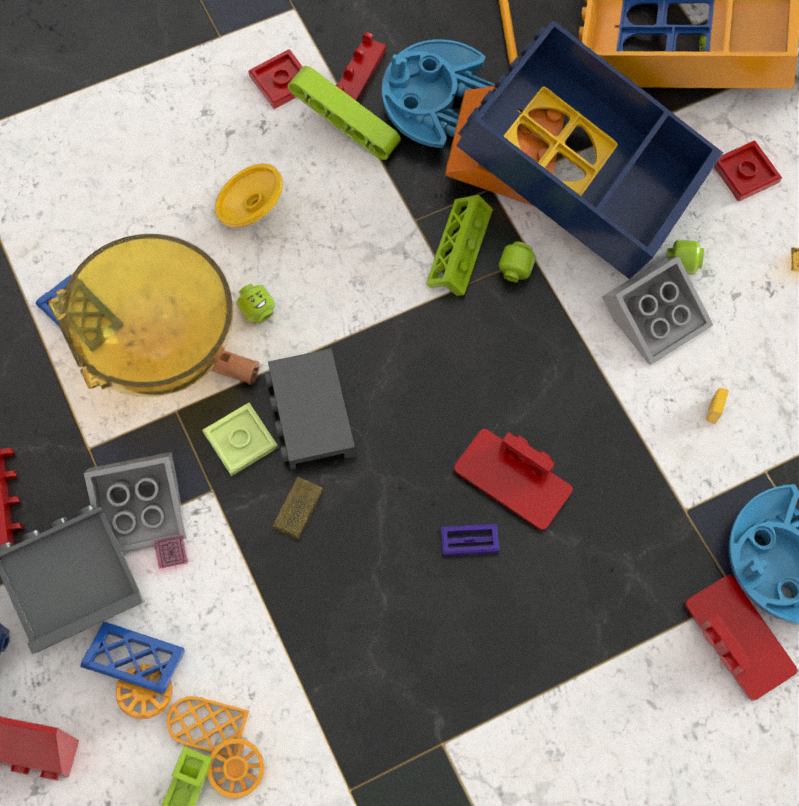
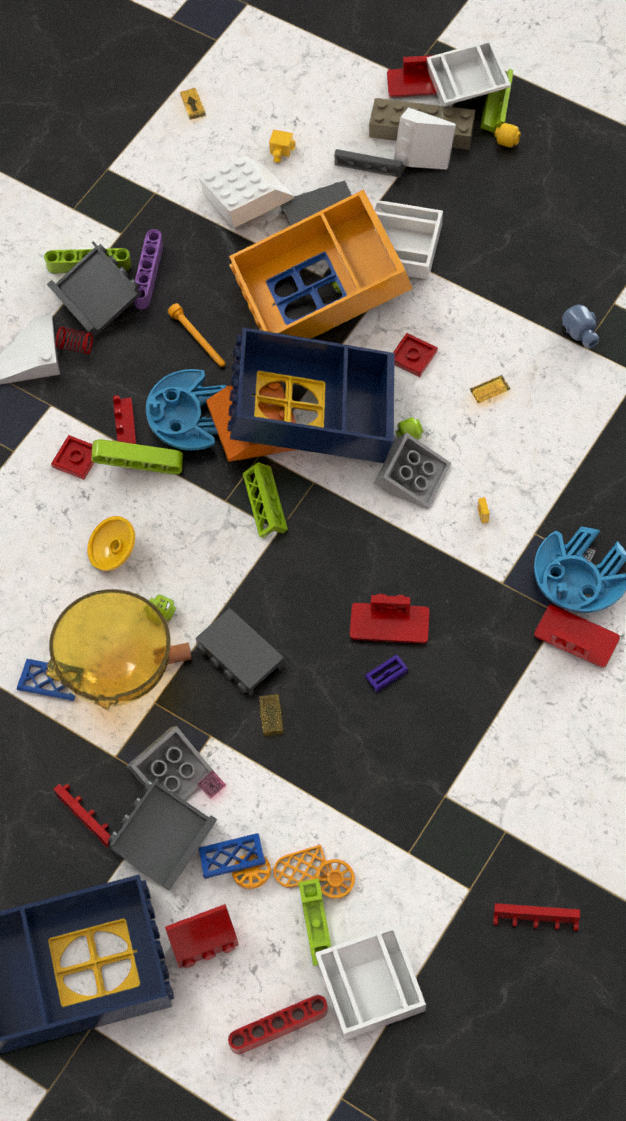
camera: 25 degrees left, 5 degrees down
yellowish green tile [202,403,278,476] -> none
lime head [498,242,536,282] -> none

